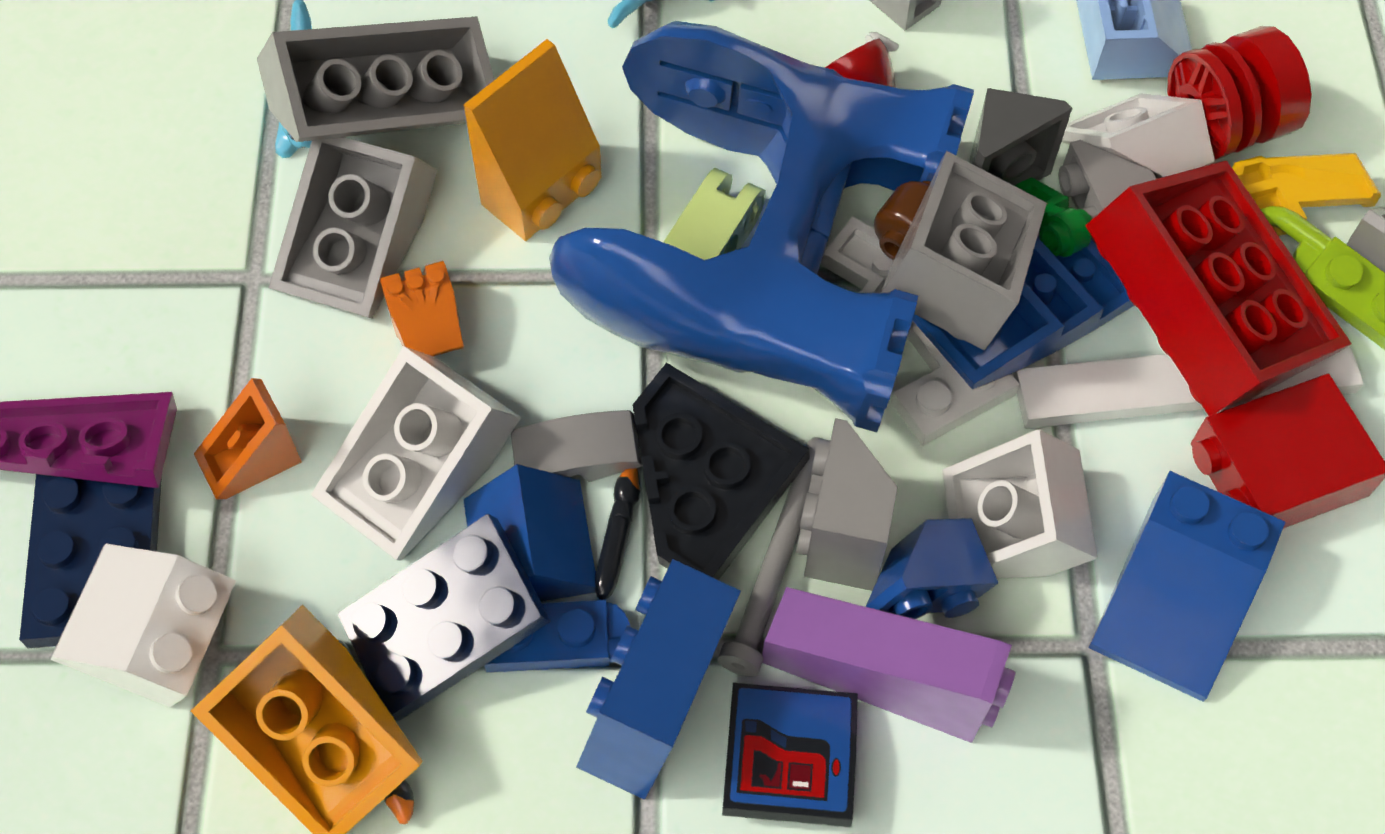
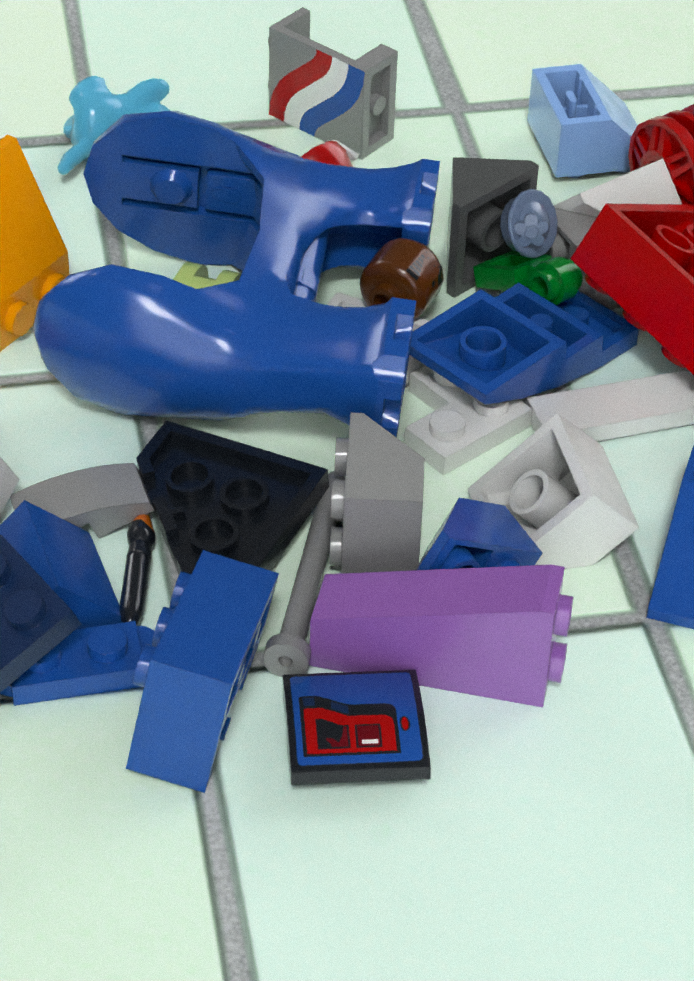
camera: 10 degrees left, 20 degrees down
light grey slope [881,151,1047,351] -> none
none -> sand blue hat [500,189,558,259]

